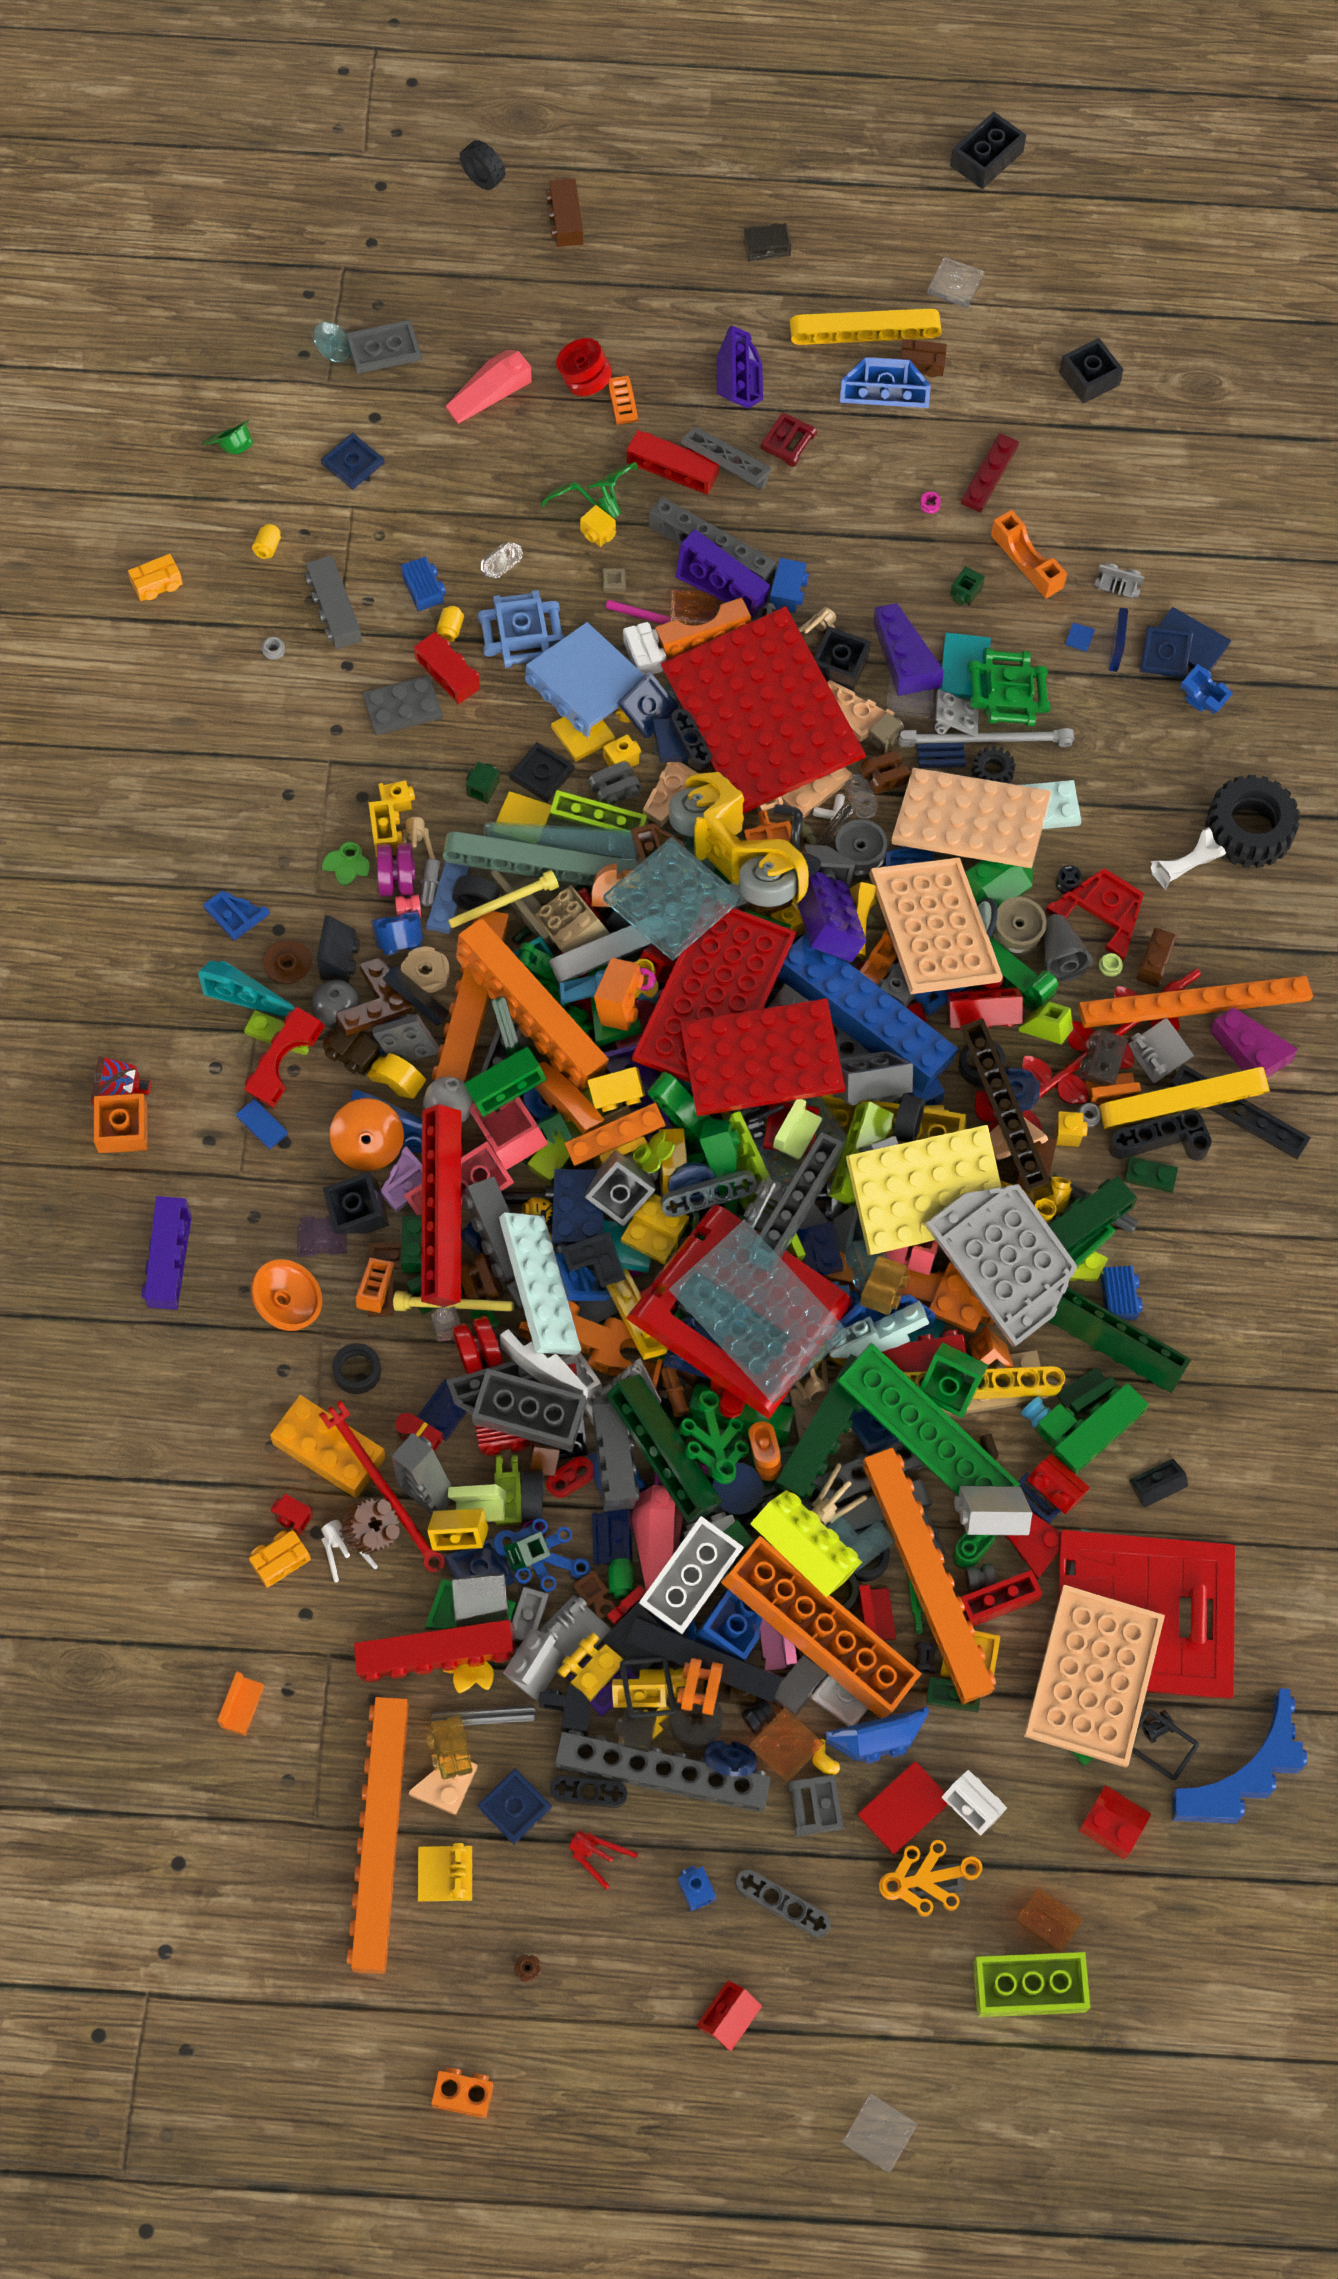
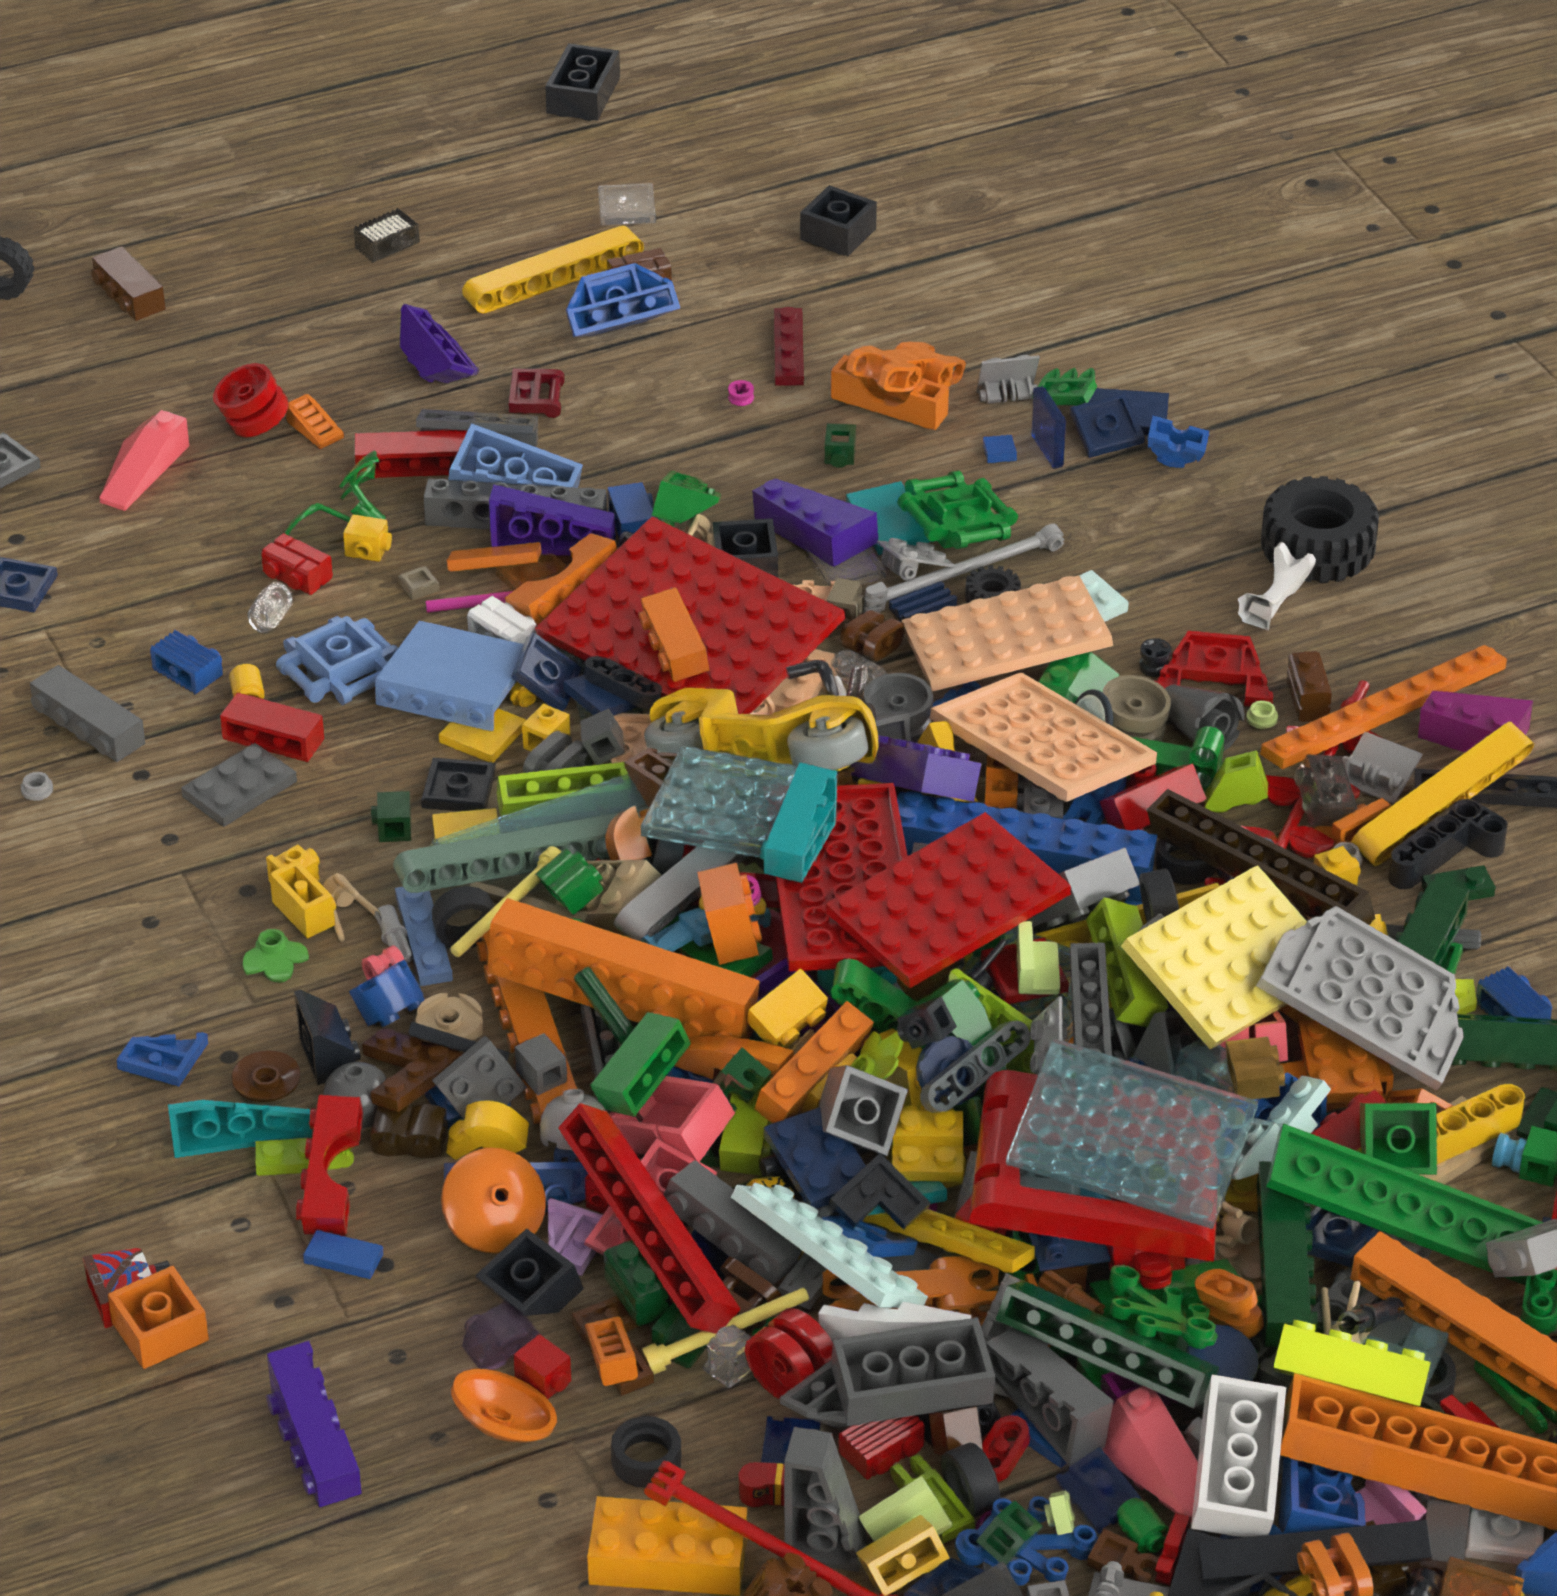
camera: 25 degrees left, 25 degrees down
magenta wheel [377,843,415,897] -> none
none -> red brick [261,533,333,595]
none -> orange tile [447,542,542,572]
none -> medium blue wedge [448,423,583,488]
none -> red brick [513,1334,572,1399]
none -> dark grey brick [515,1033,567,1095]
none -> green brick [535,849,604,915]
none -> dark grey brick [580,708,625,765]
none -> orange brick [638,587,709,682]
none -> green wedge [651,470,721,527]
none -> teal wedge [760,762,837,883]
none -> orange piece [846,341,966,392]
none -> black brick [897,996,957,1050]
none -> green plate [1032,368,1097,406]
none -> yellowish green plate [1044,1490,1075,1535]
none -> black pin [1338,1296,1405,1335]

